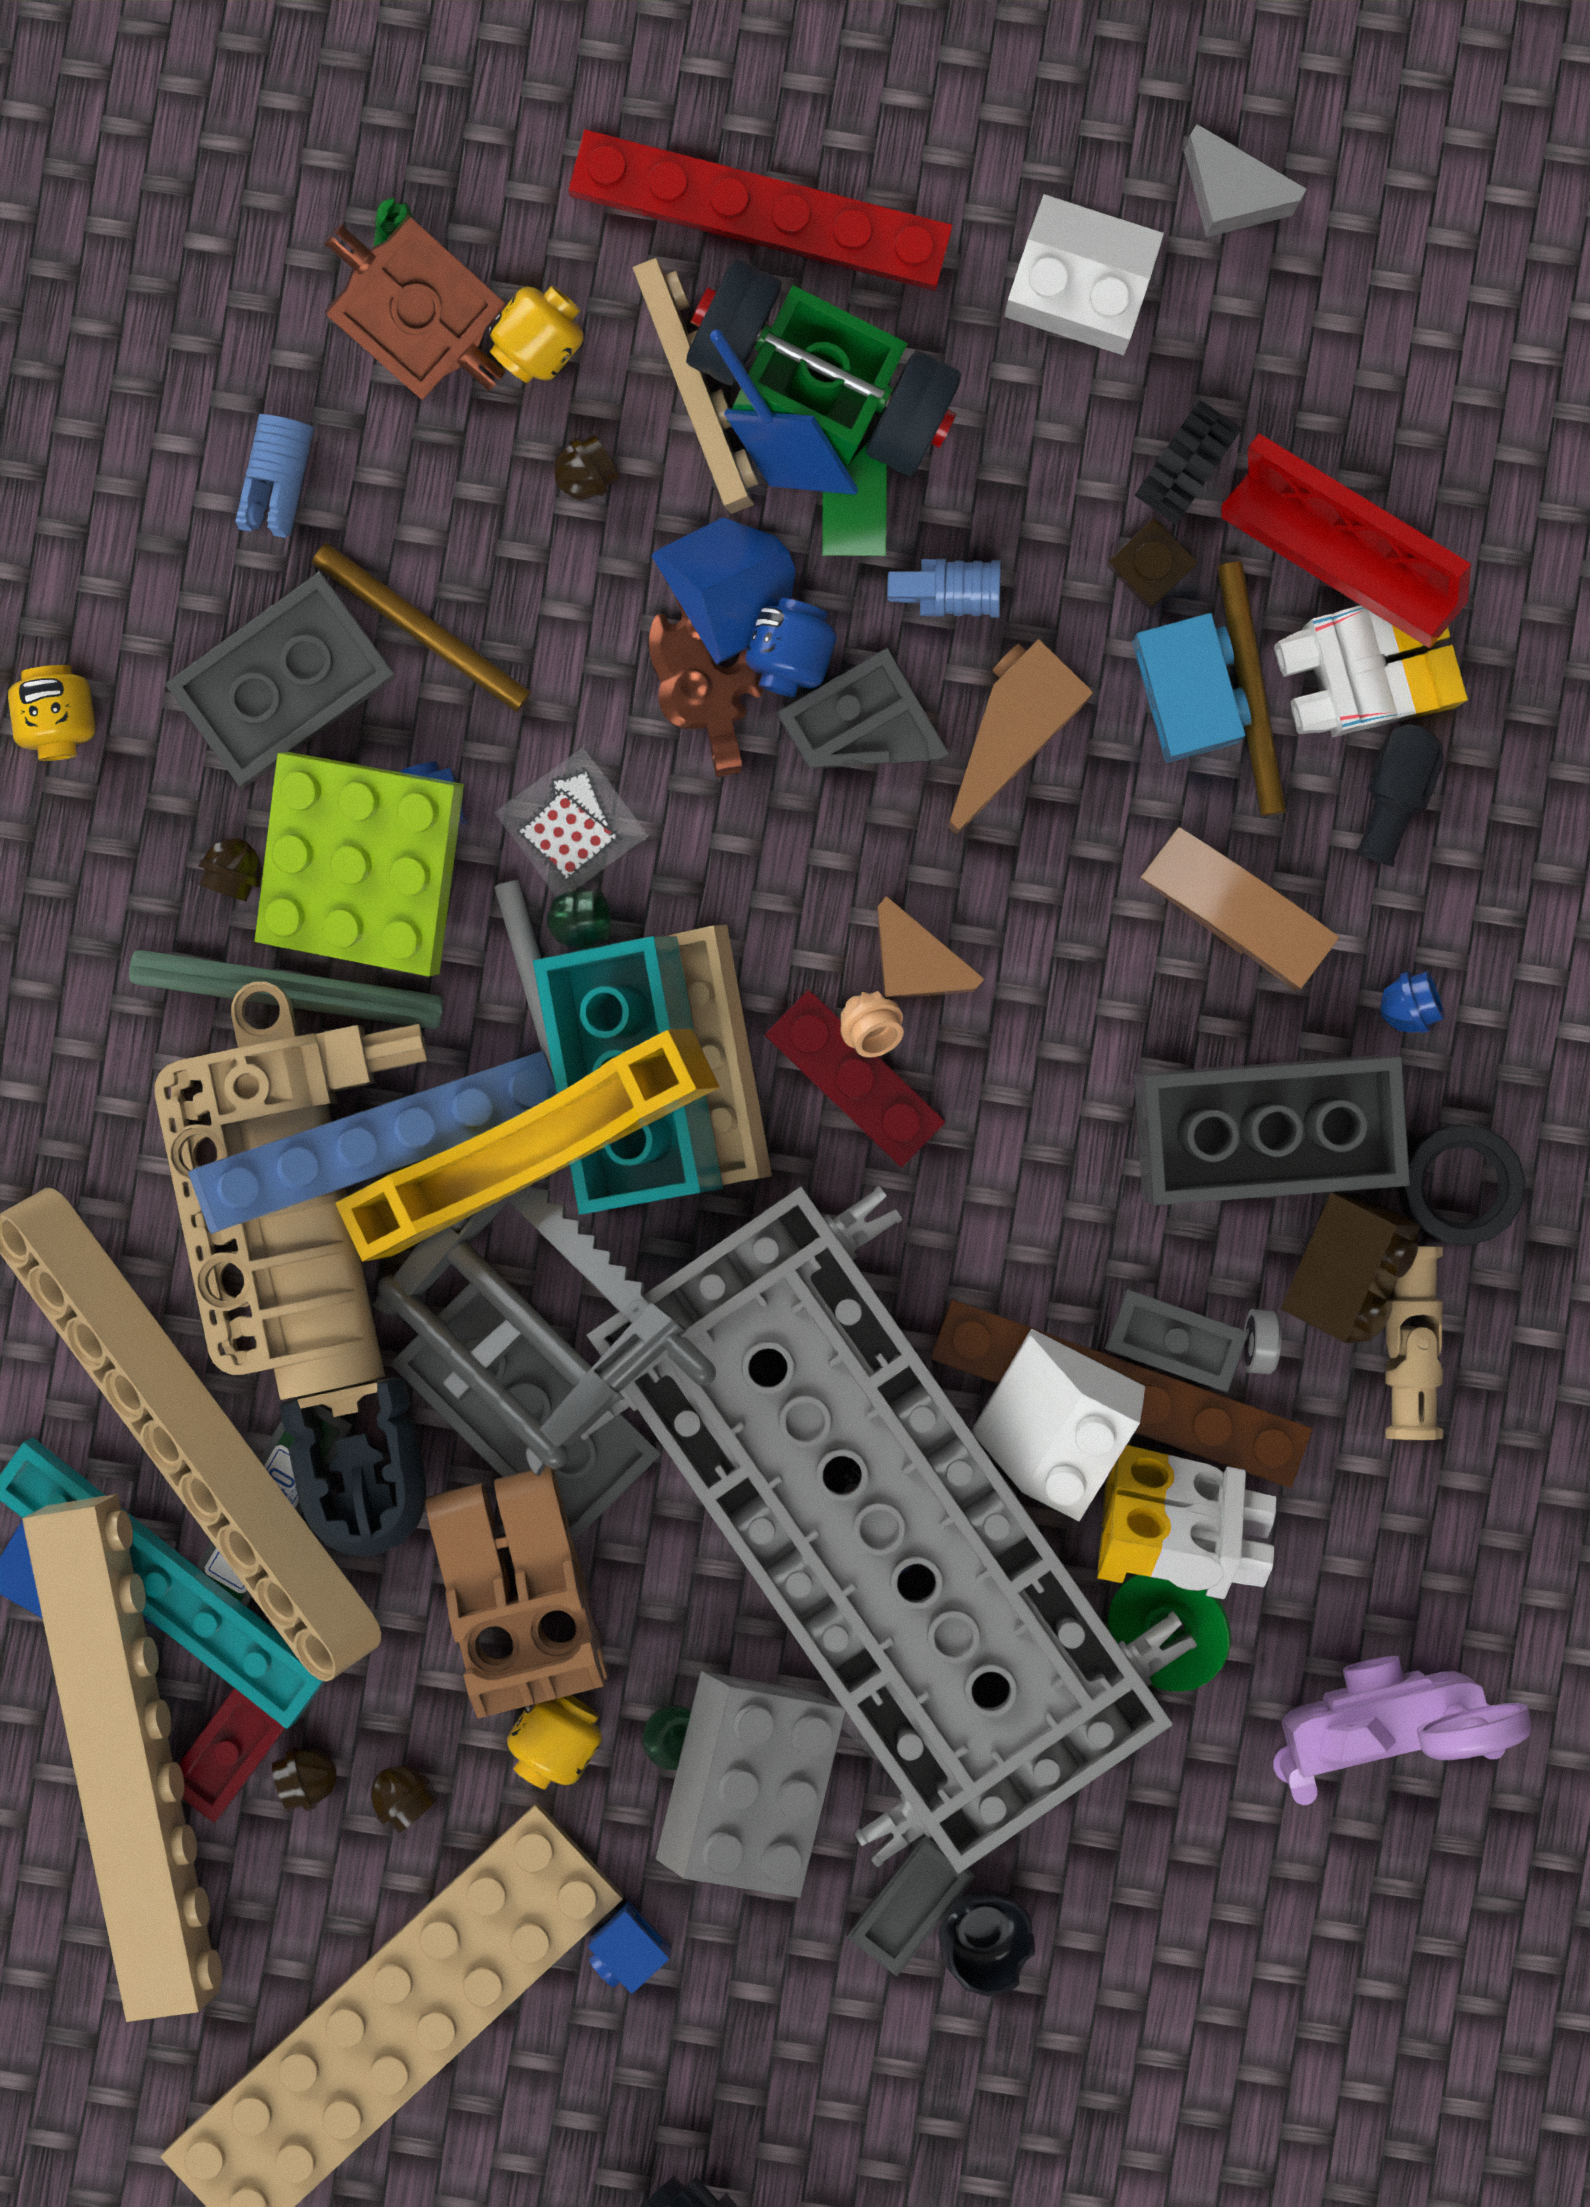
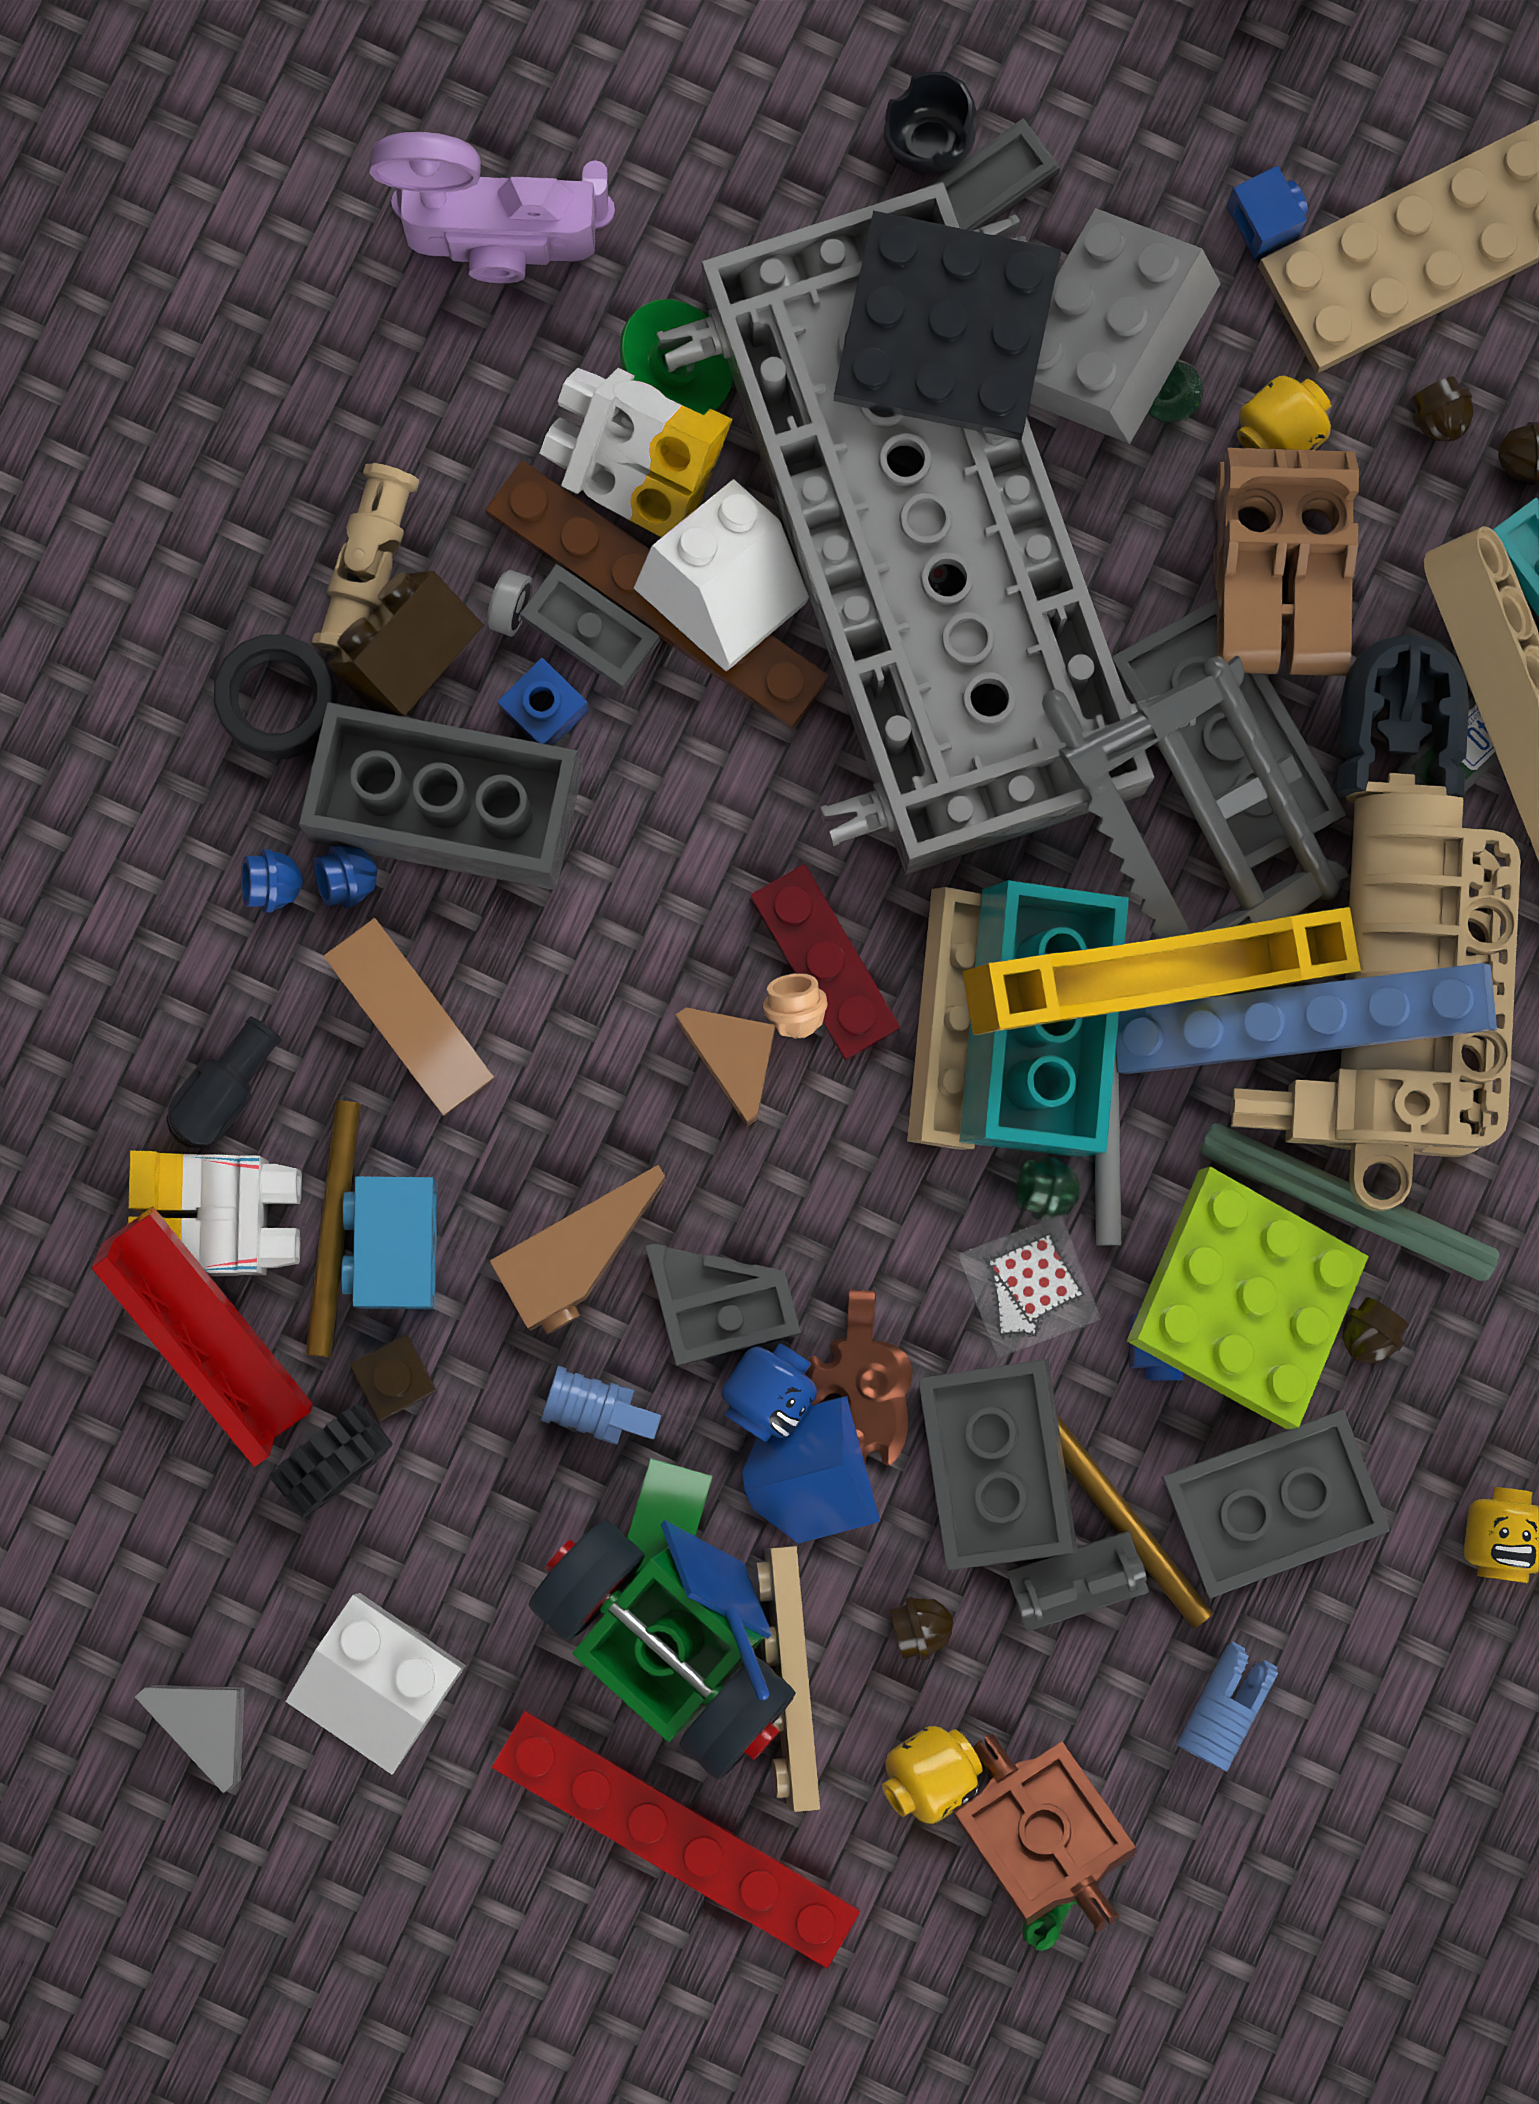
camera: 170 degrees left, 5 degrees down
none -> blue plate [314,845,378,909]
none -> blue plate [497,658,589,746]
none -> black plate [833,210,1062,440]
none -> dark grey plate [918,1359,1078,1571]
none -> dark grey hinge [1007,1531,1149,1632]

